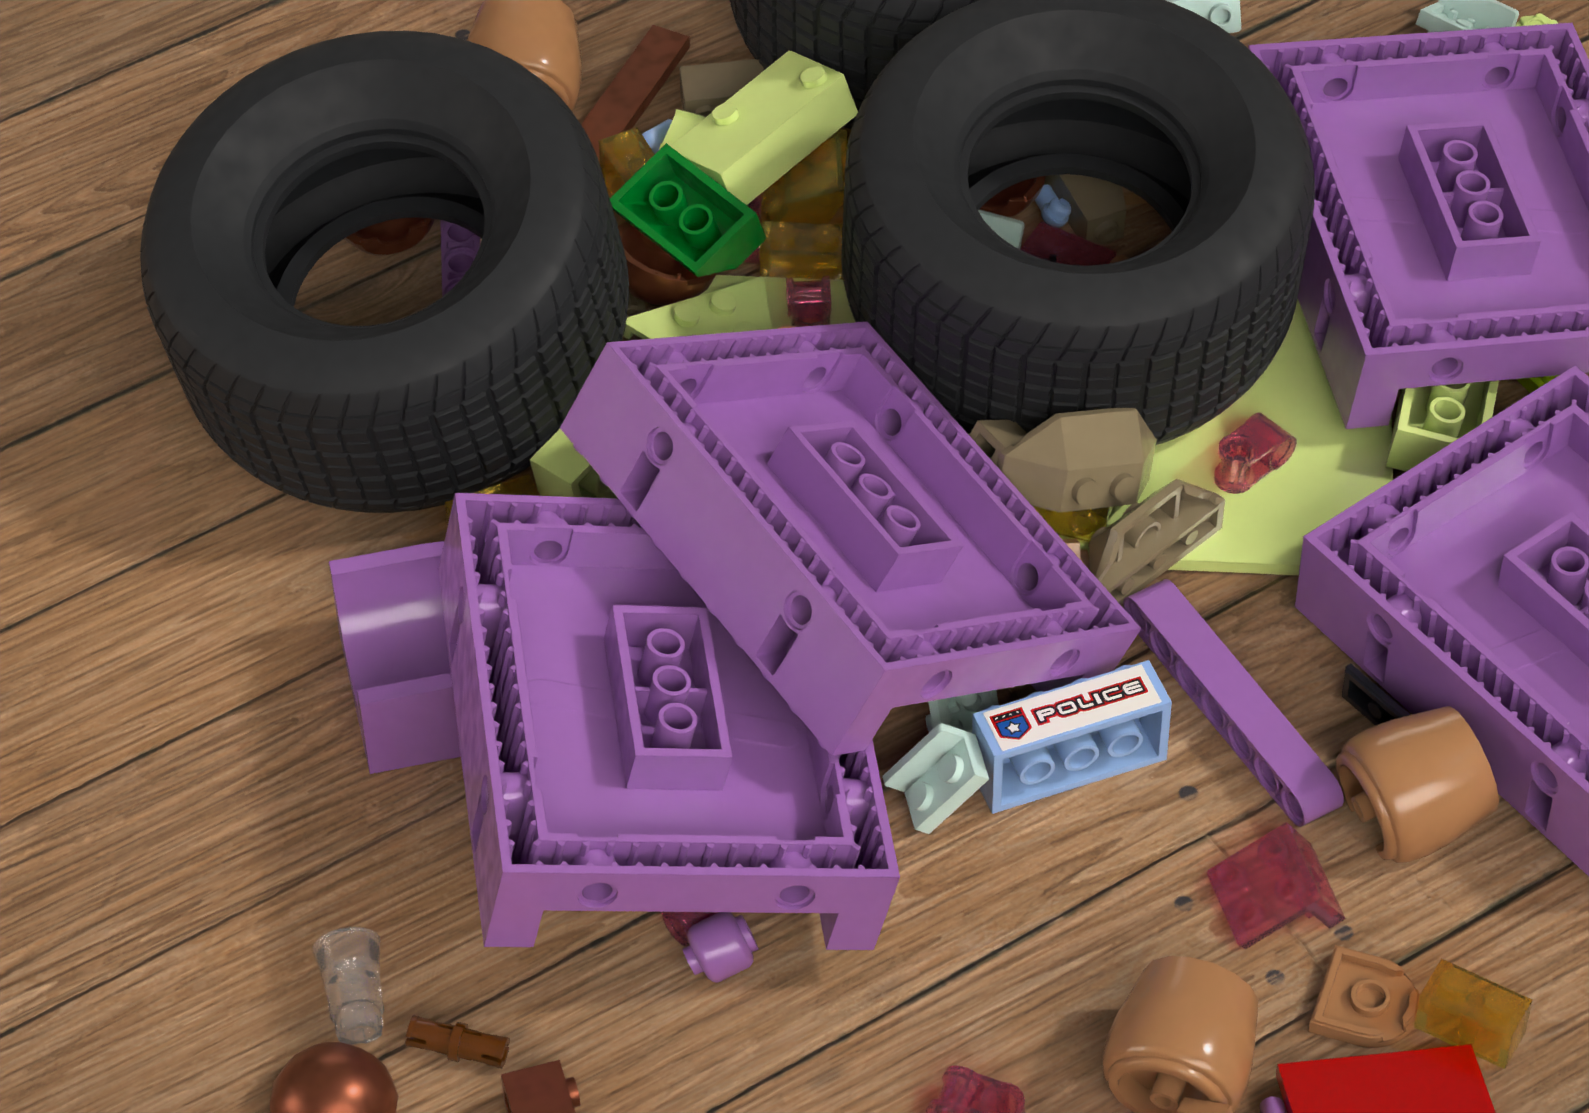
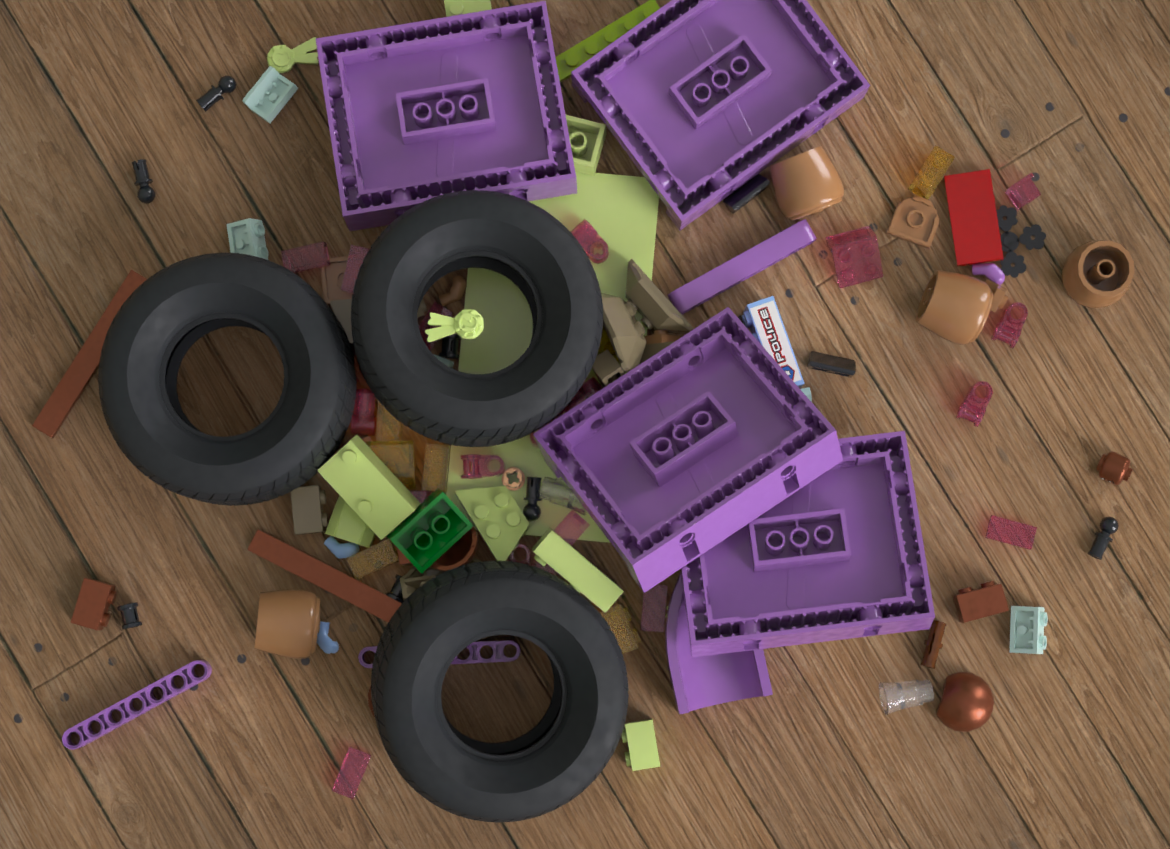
camera: 90 degrees left, 35 degrees up
none -> yellowish green piece [425,309,484,342]
none -> yellowish green brick [622,719,660,771]
none -> black slope [807,351,856,378]

